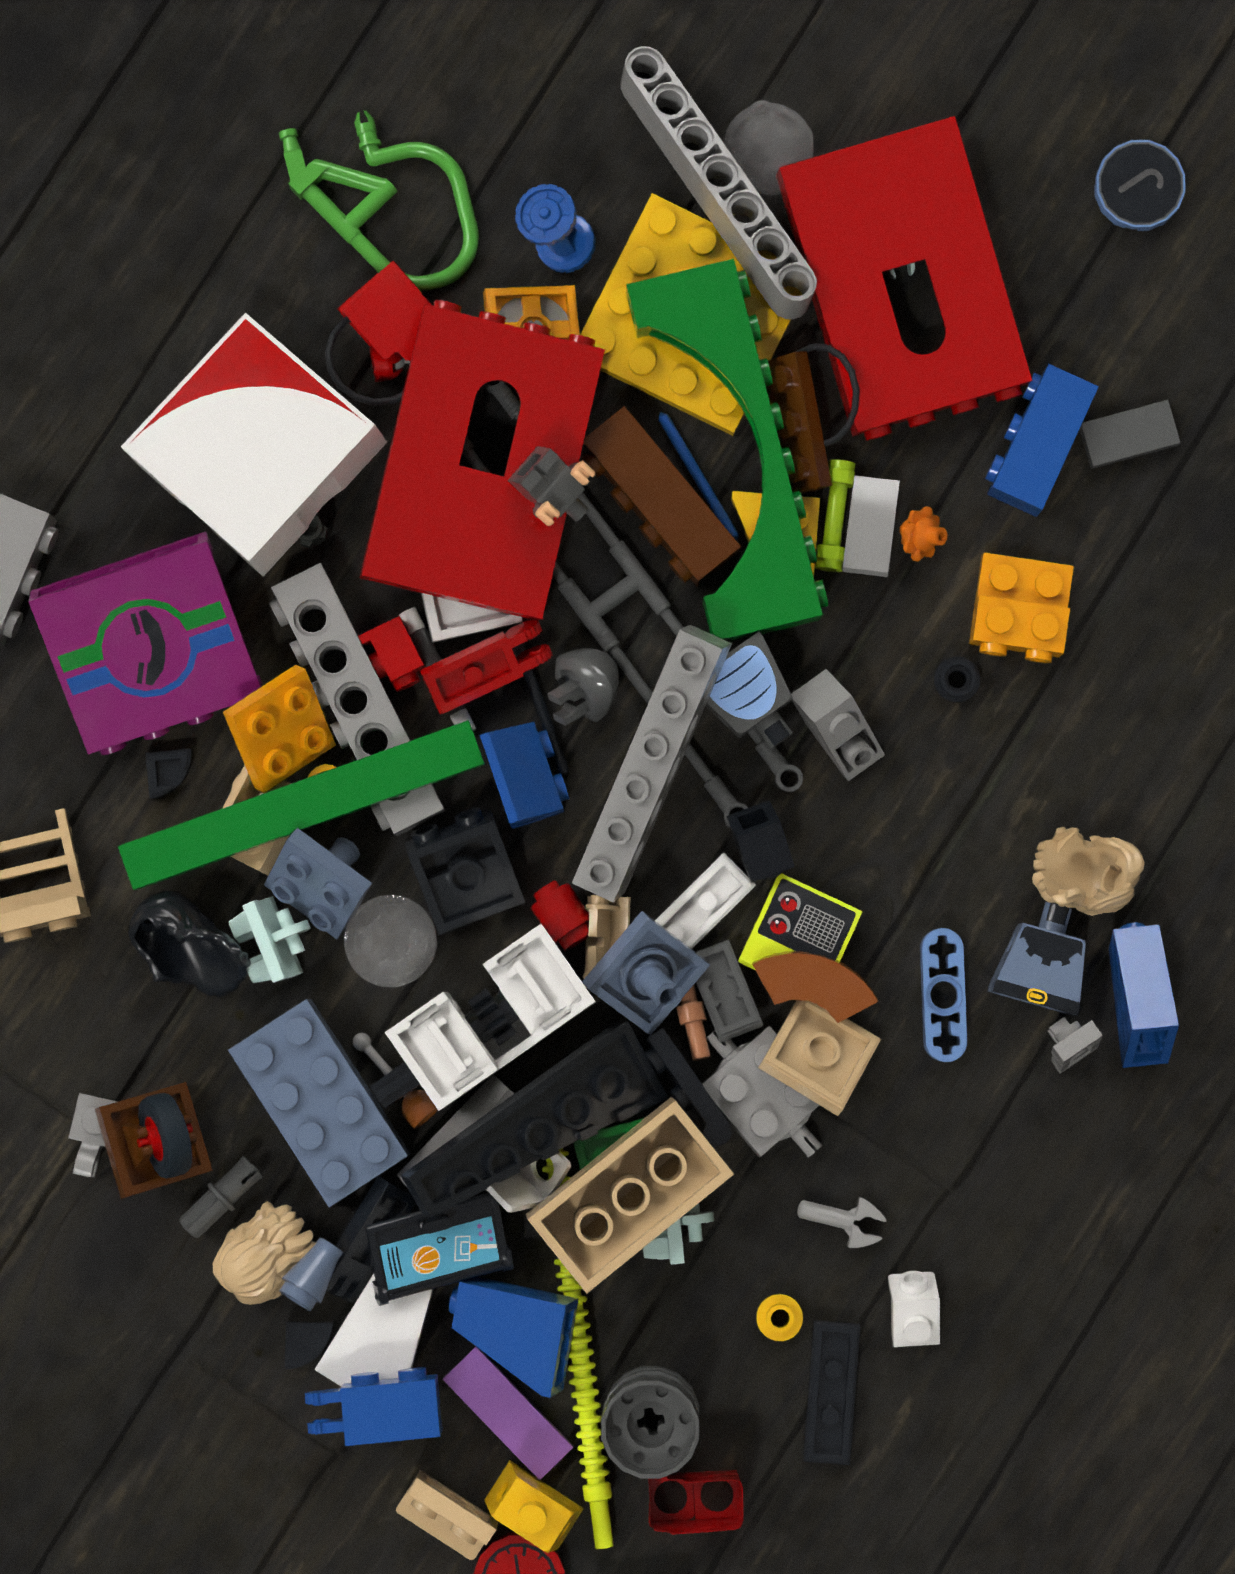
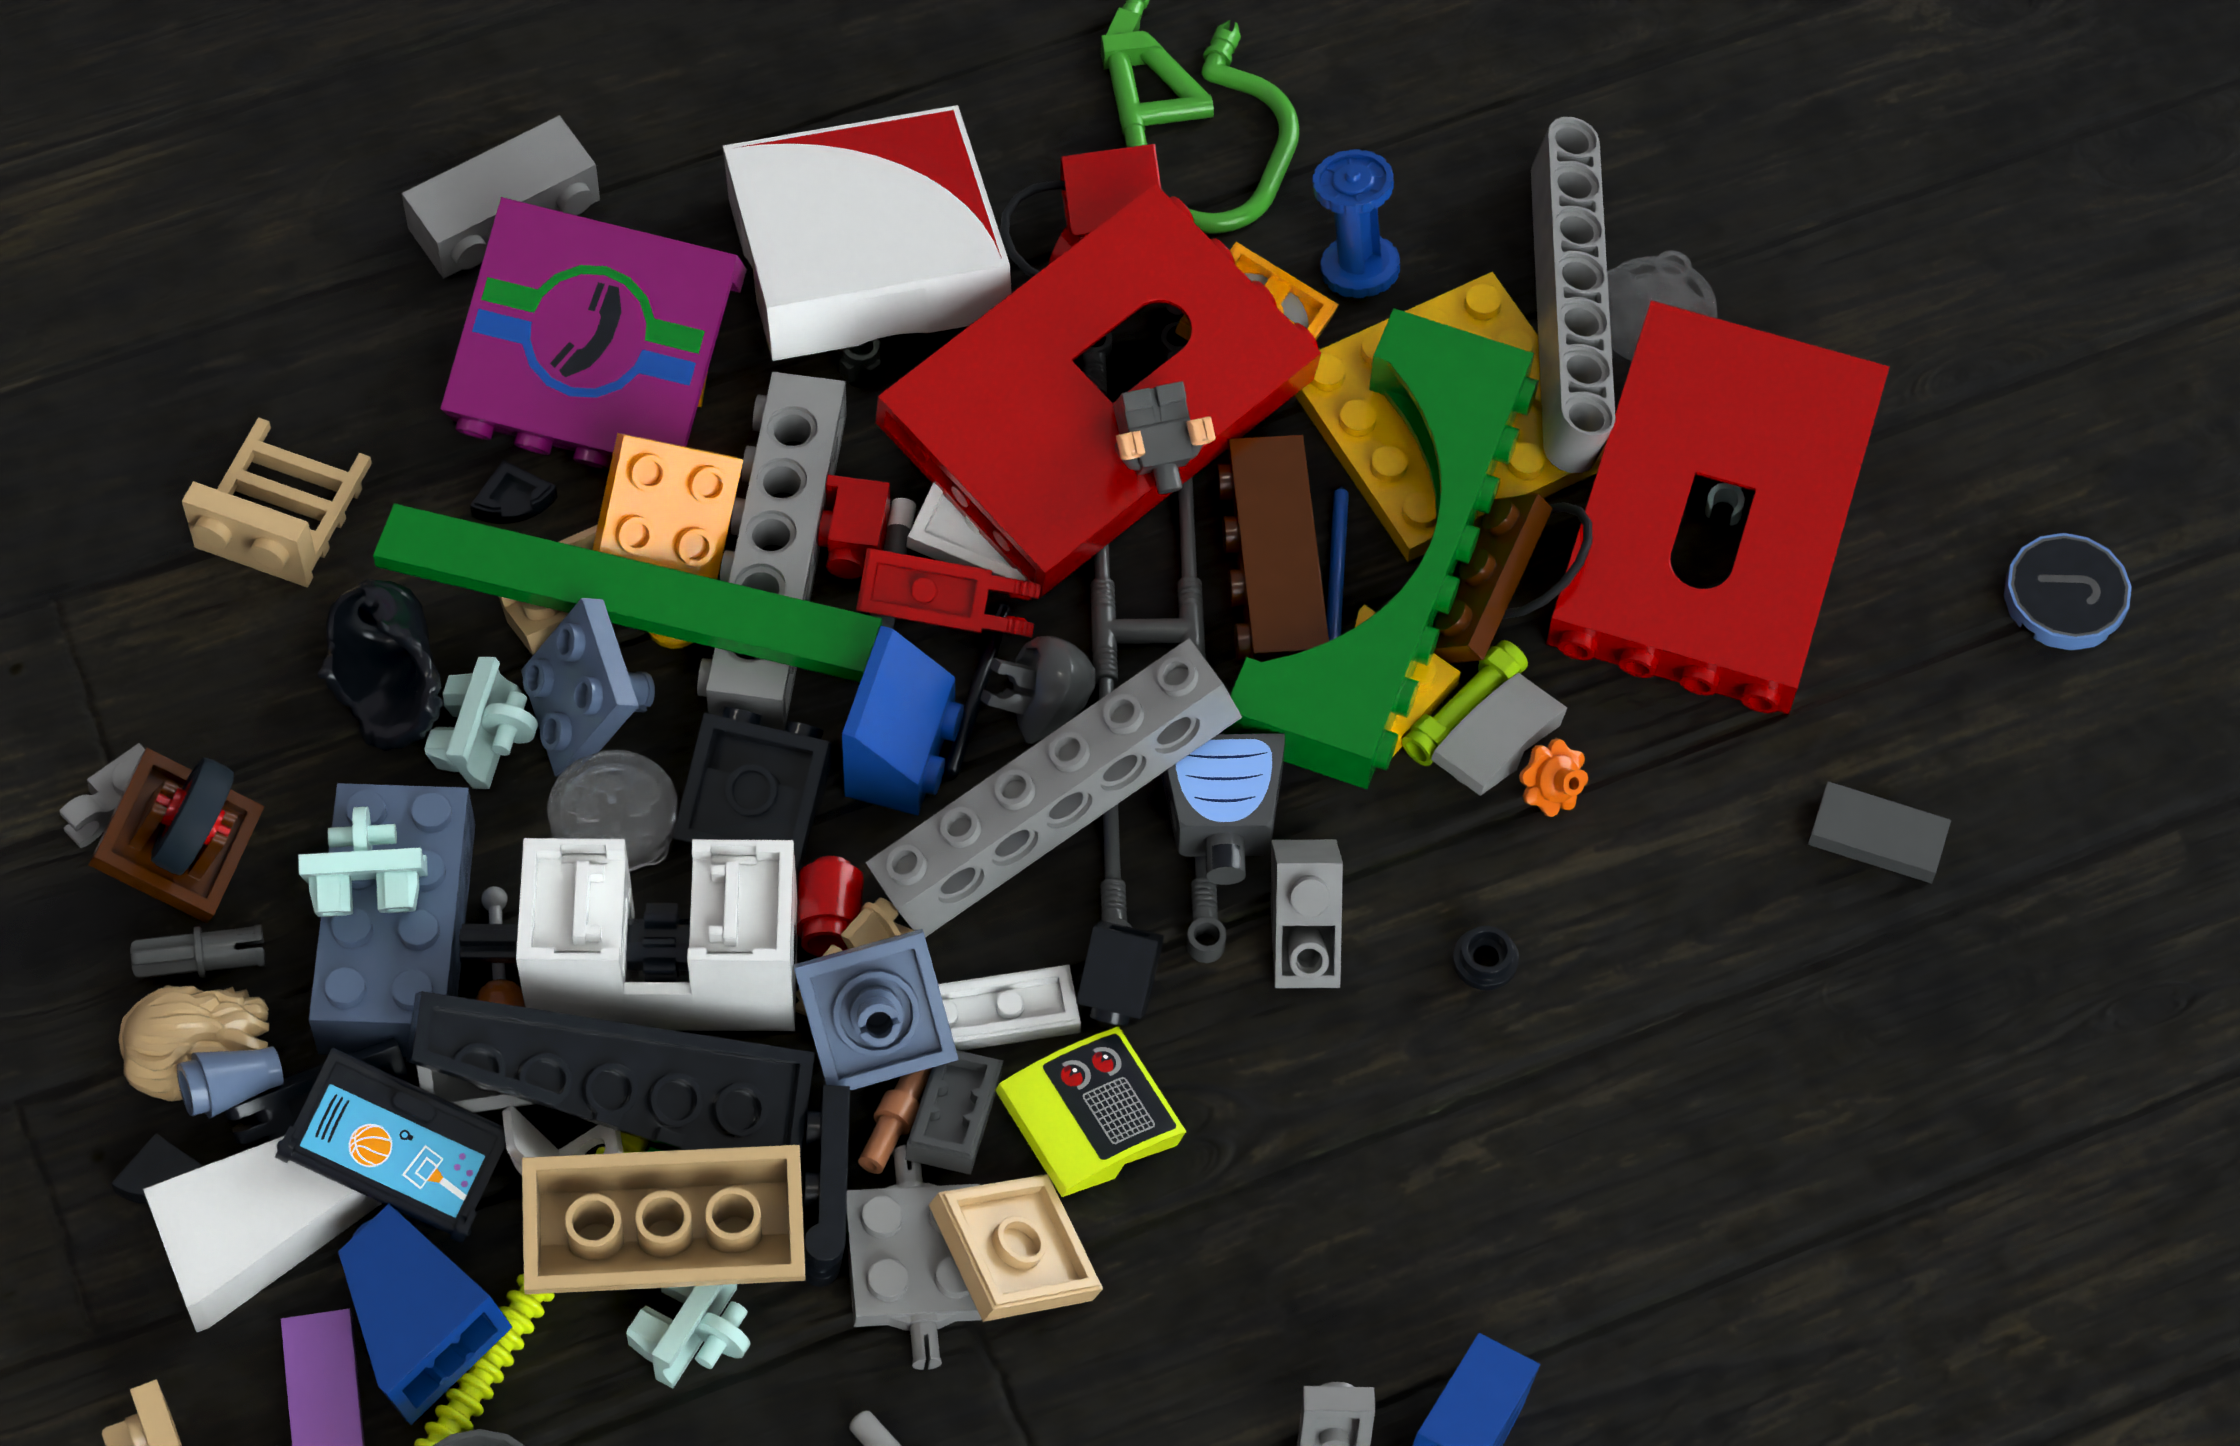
camera: 35 degrees right, 25 degrees down
blue hinge [305,1367,443,1446] -> none
dark orange tile [752,951,879,1023] -> none
medium blue beam [920,928,967,1062] -> none
light orange plate [969,553,1074,663] -> none
blue brick [985,364,1099,517] -> none
torso [987,902,1086,1015] -> none
tan hair [1032,827,1145,916] -> none
none -> light aqua hips [298,806,428,917]

